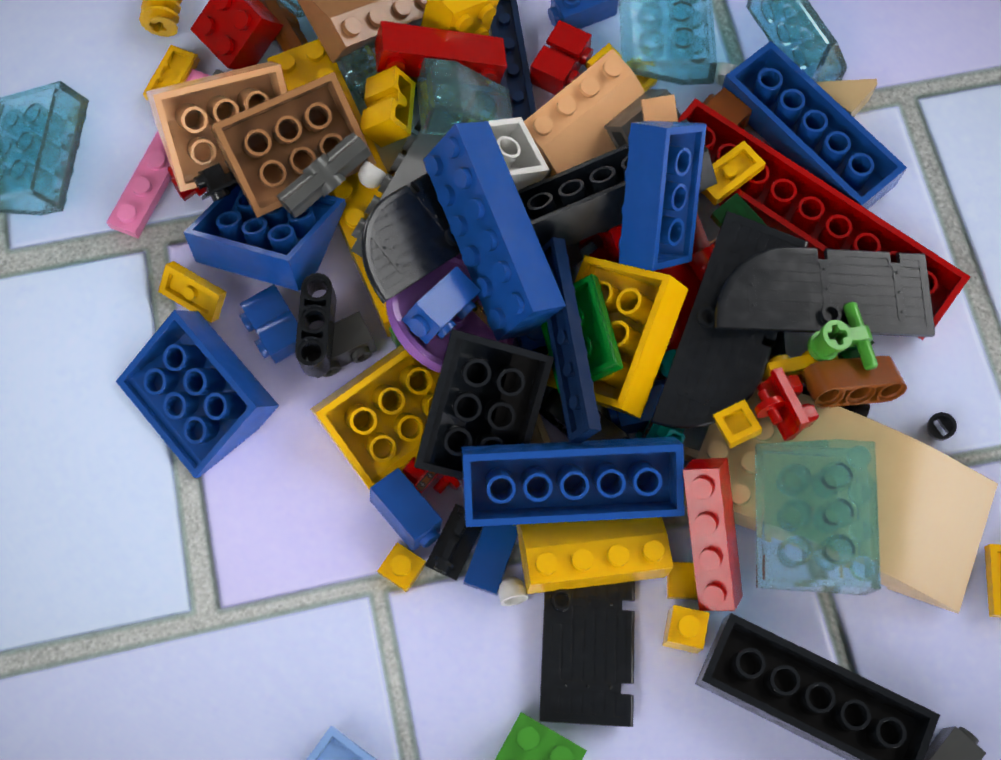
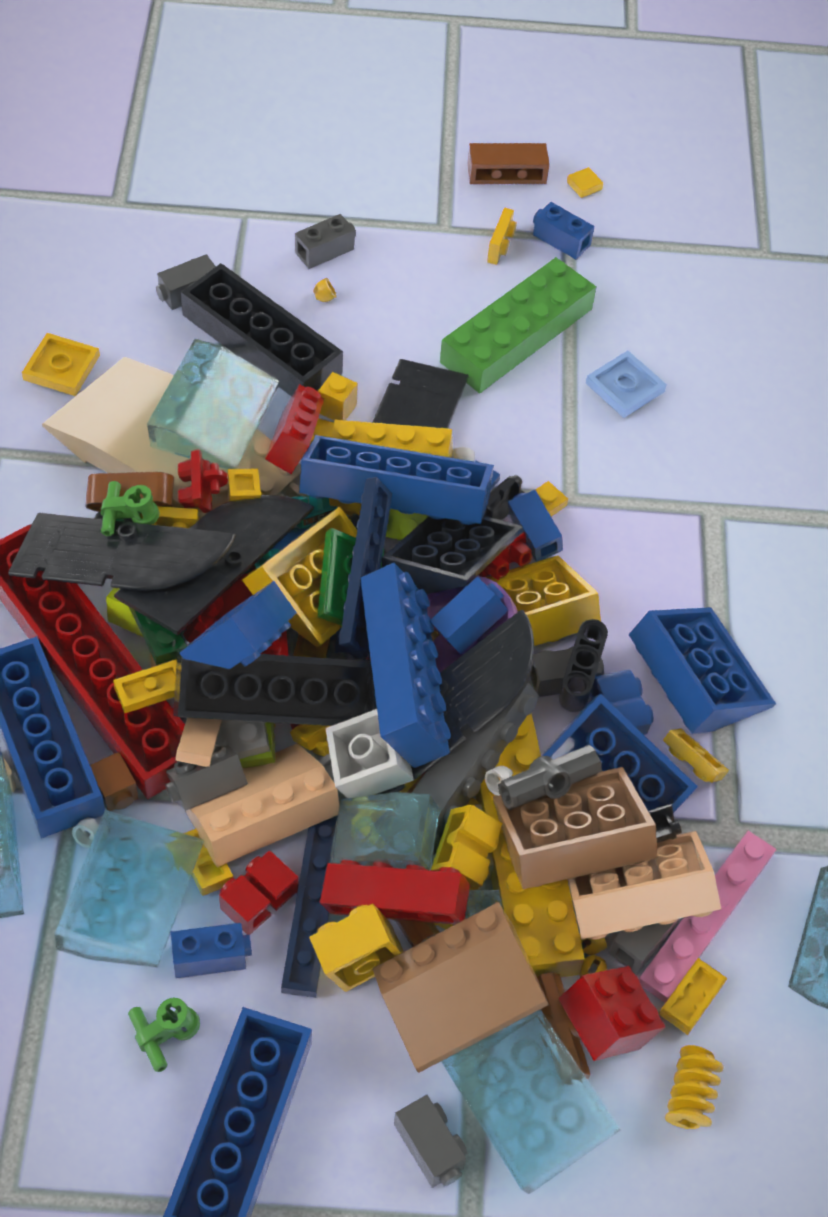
camera: 170 degrees left, 15 degrees down
black hinge [927,412,957,441] -> none

